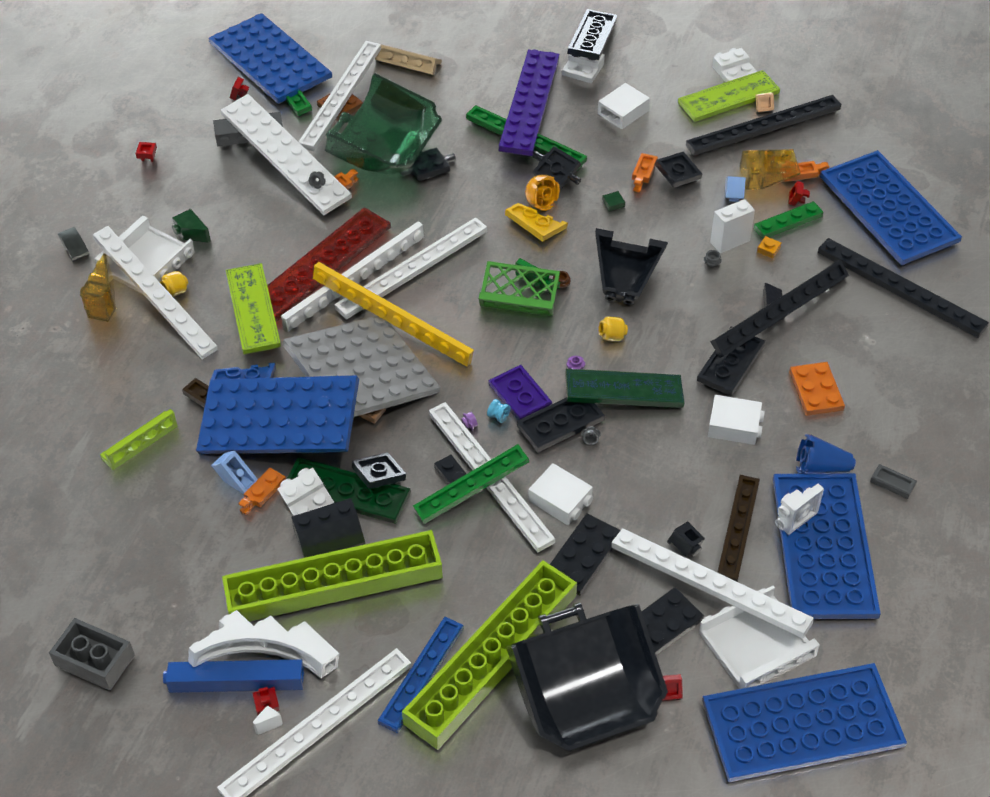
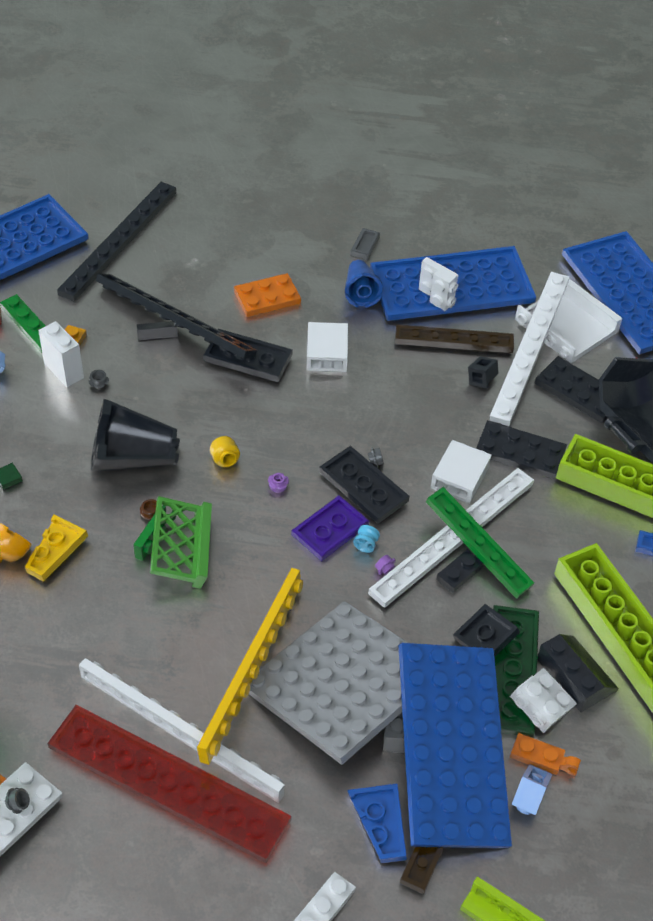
camera: 105 degrees left, 0 degrees up
lime tile [226,263,281,354] -> none
white plate [334,217,487,320] -> none
dark green tile [565,369,685,408] -> none

